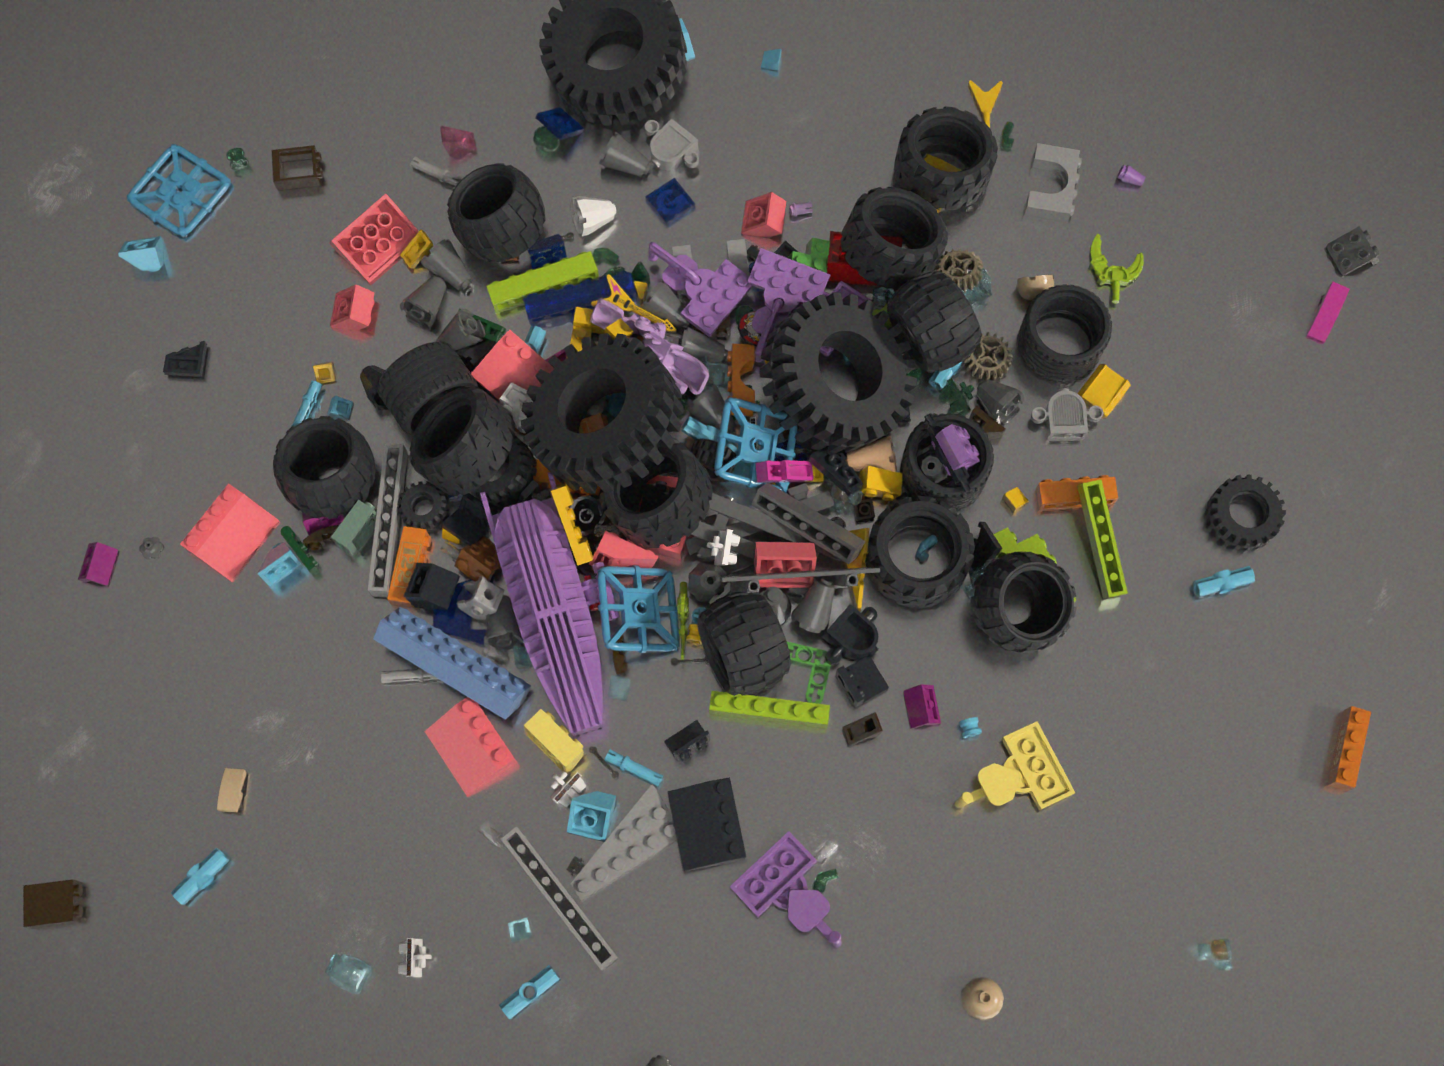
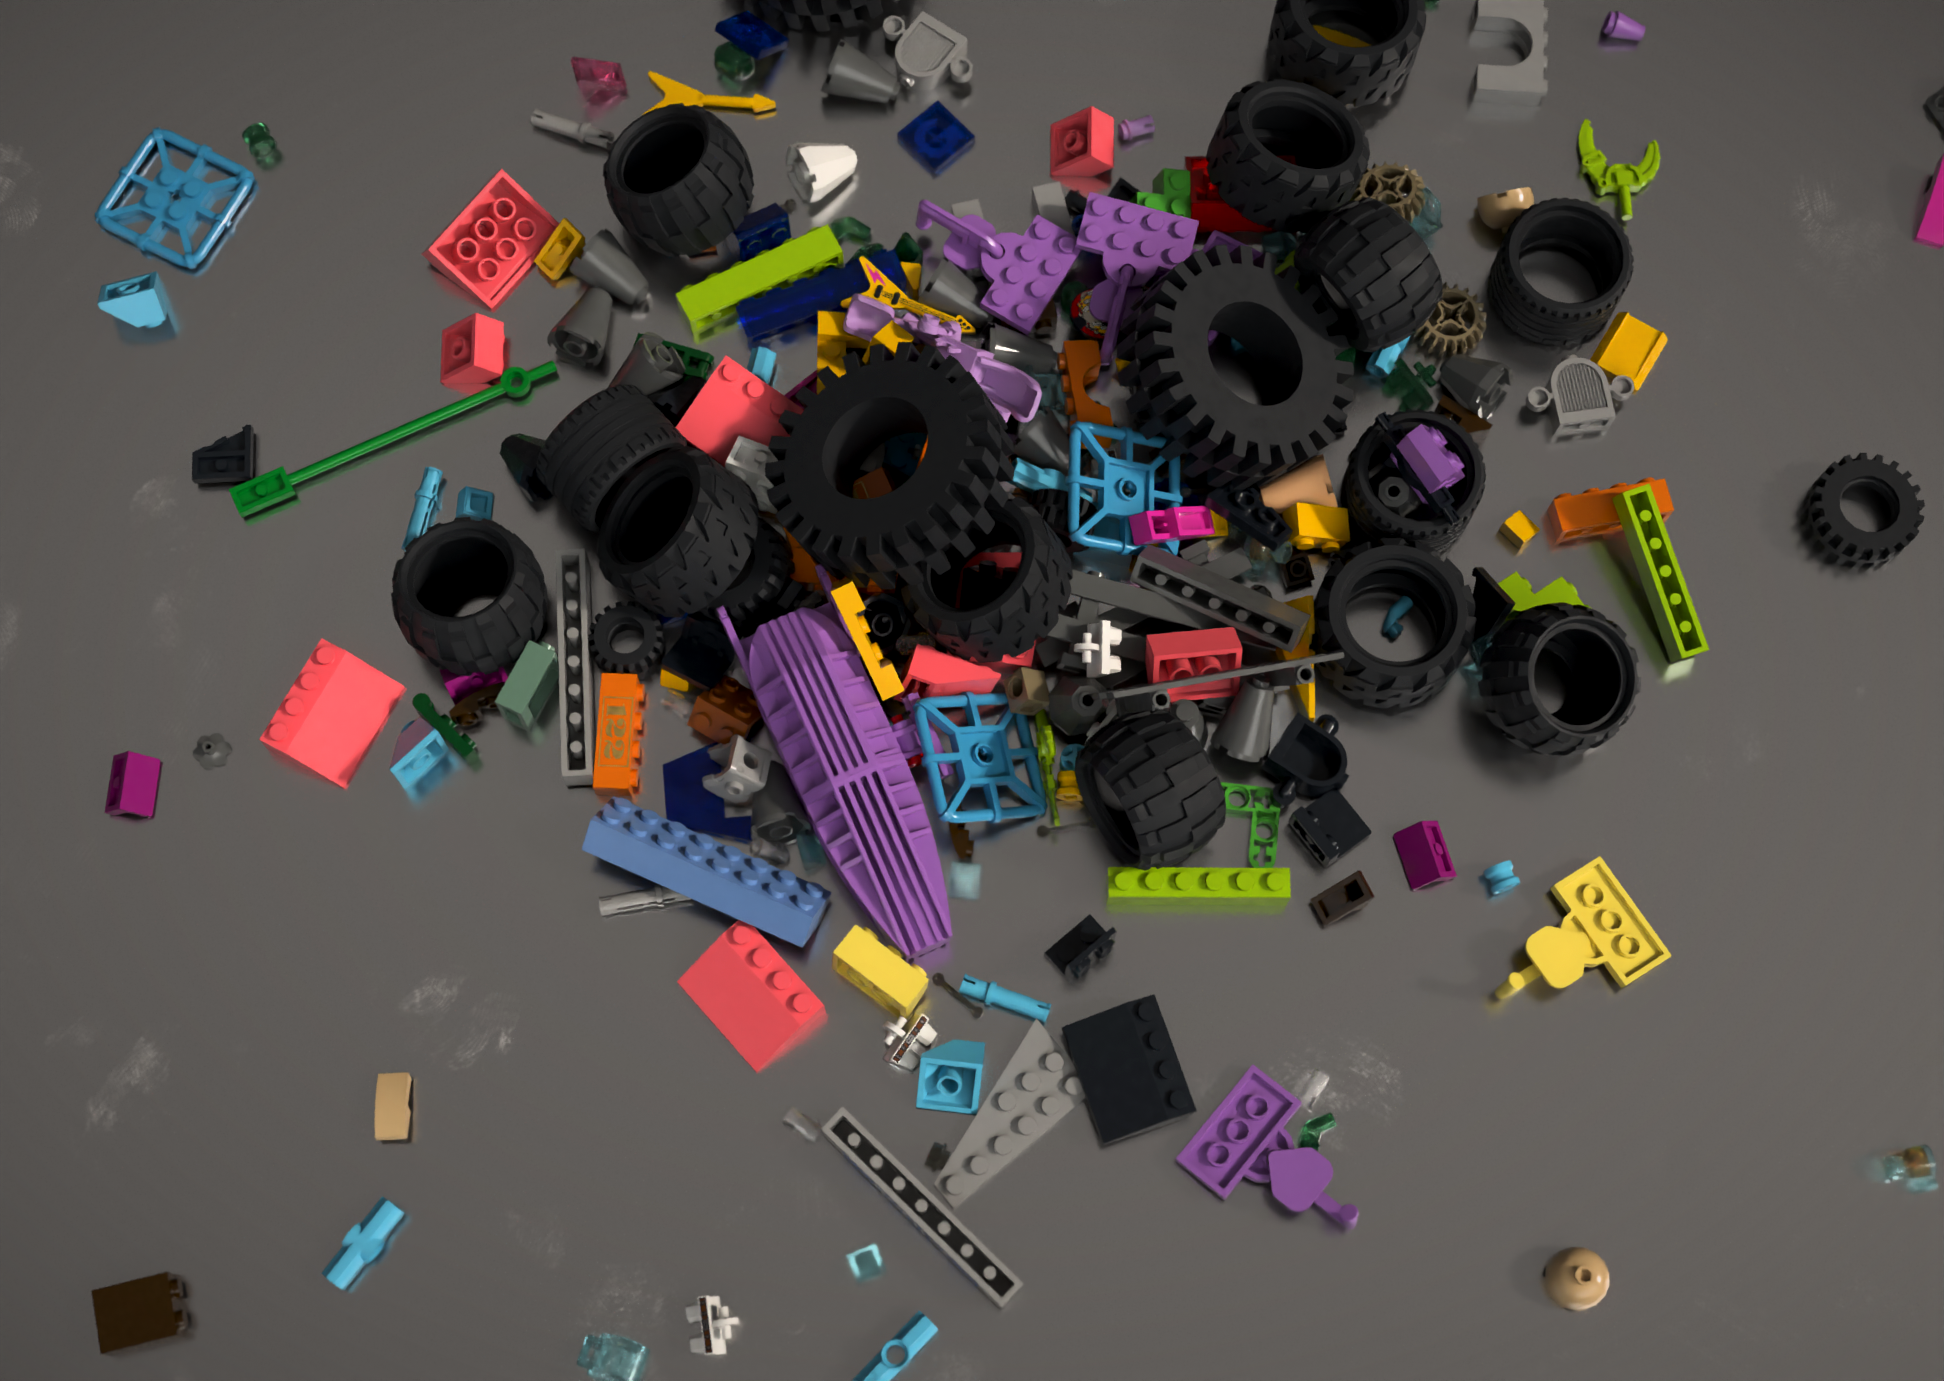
camera: 10 degrees left, 0 degrees up
dark brown window [271,145,323,191] -> none
yellow slope [313,361,336,384] -> none
black slope [404,563,460,610] -> none
medium azure piece [1193,566,1255,598] -> none
none -> green bar [229,360,557,518]
none -> yellow piece [643,71,776,115]
none -> dark tan brick [1003,667,1050,716]

